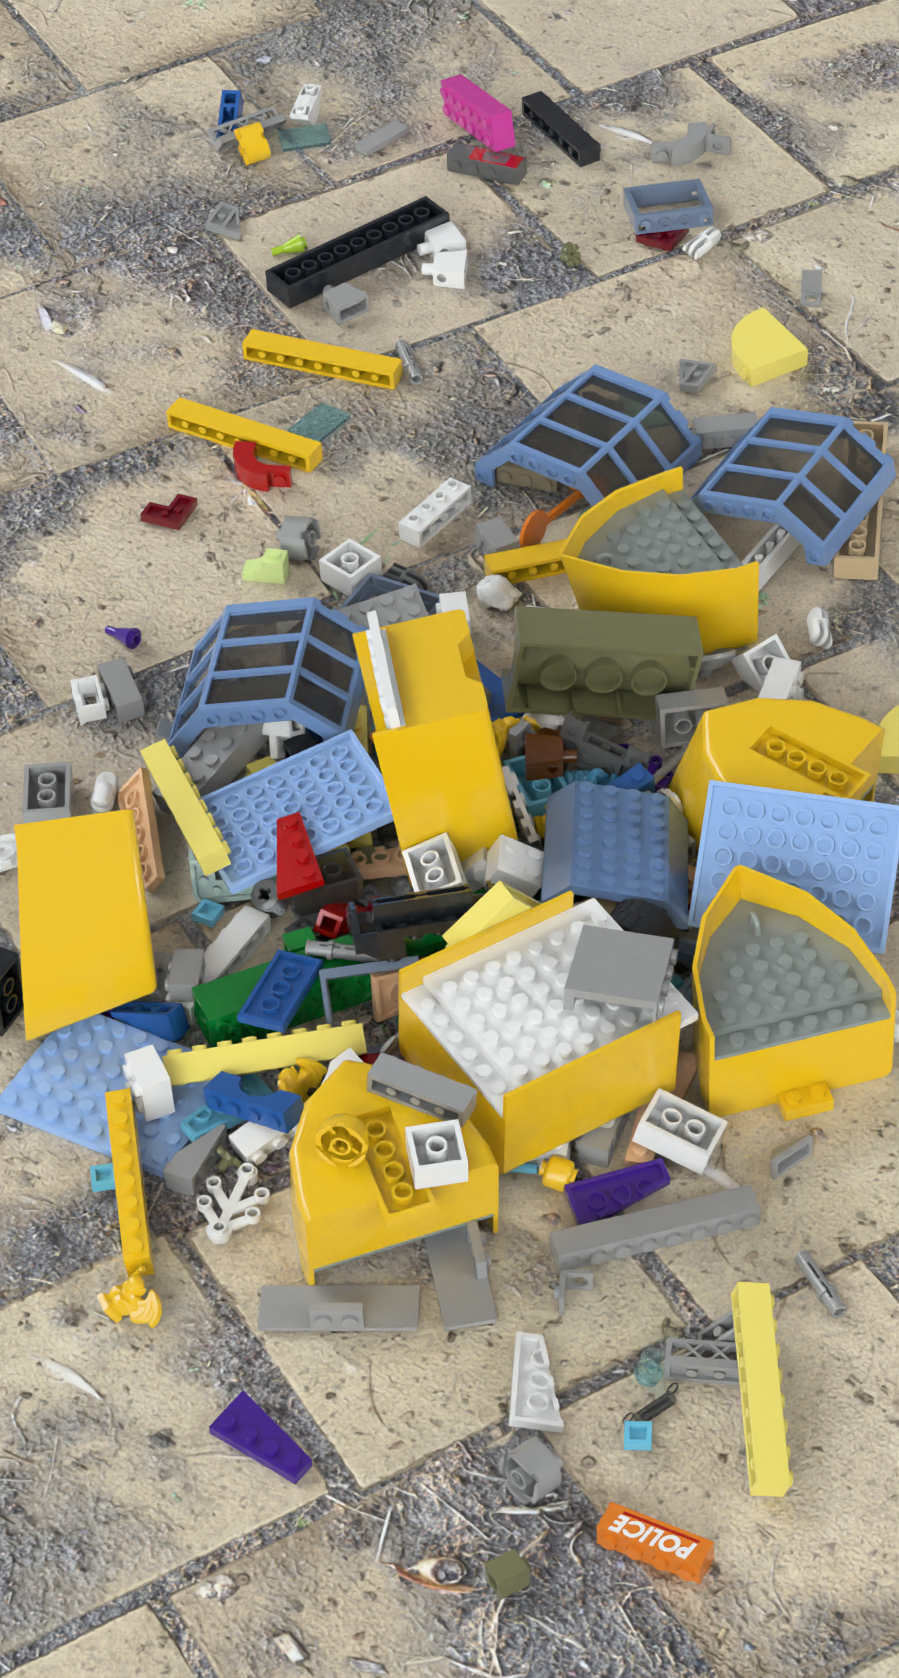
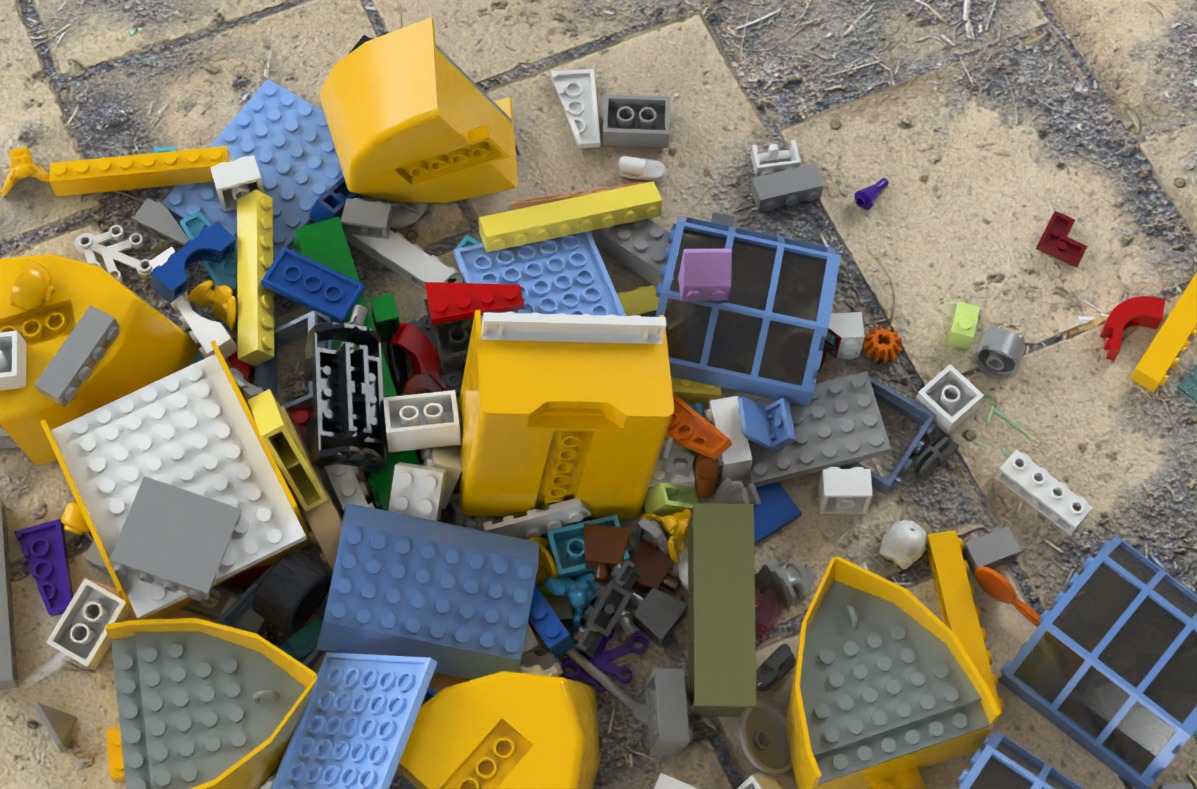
camera: 90 degrees right, 20 degrees up
none -> lavender slope [678,249,732,302]

